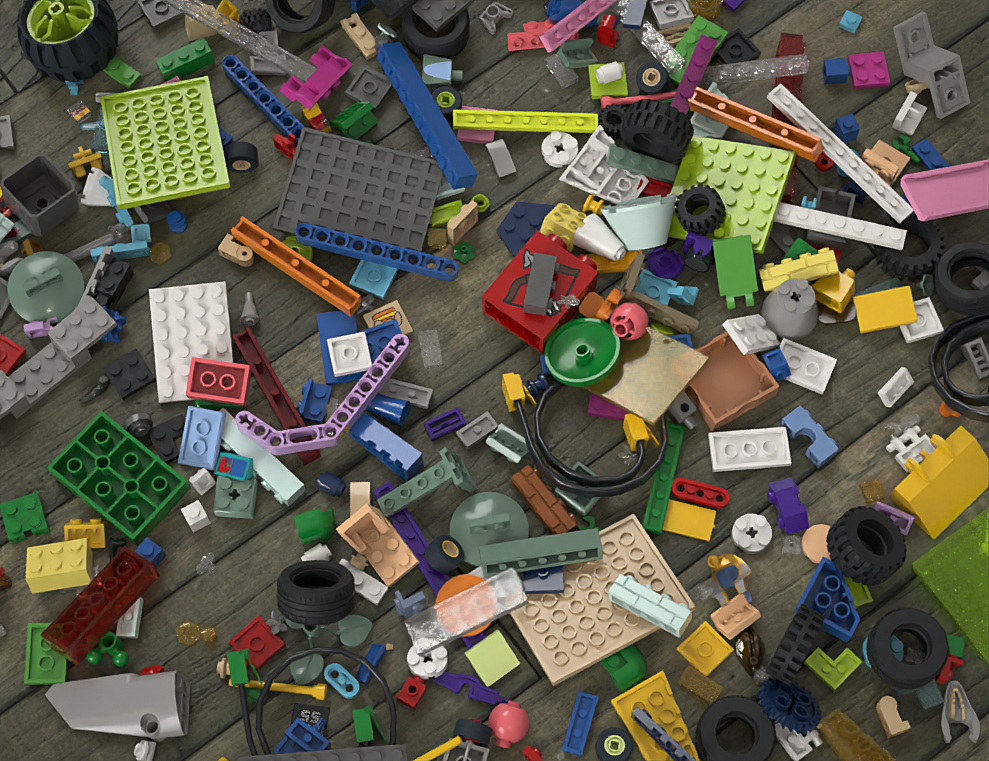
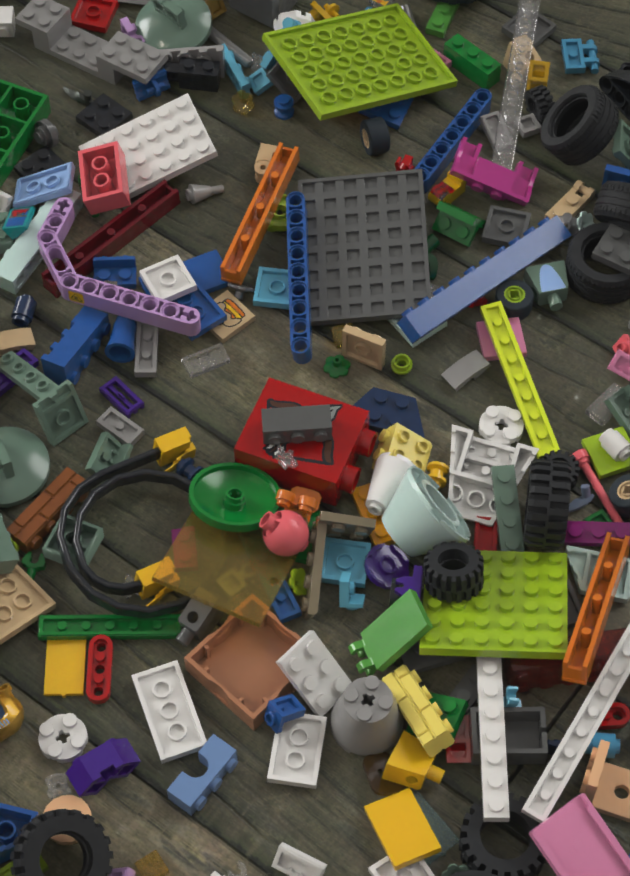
camera: 75 degrees right, 10 degrees down
lime tile [430,199,463,229] -> none

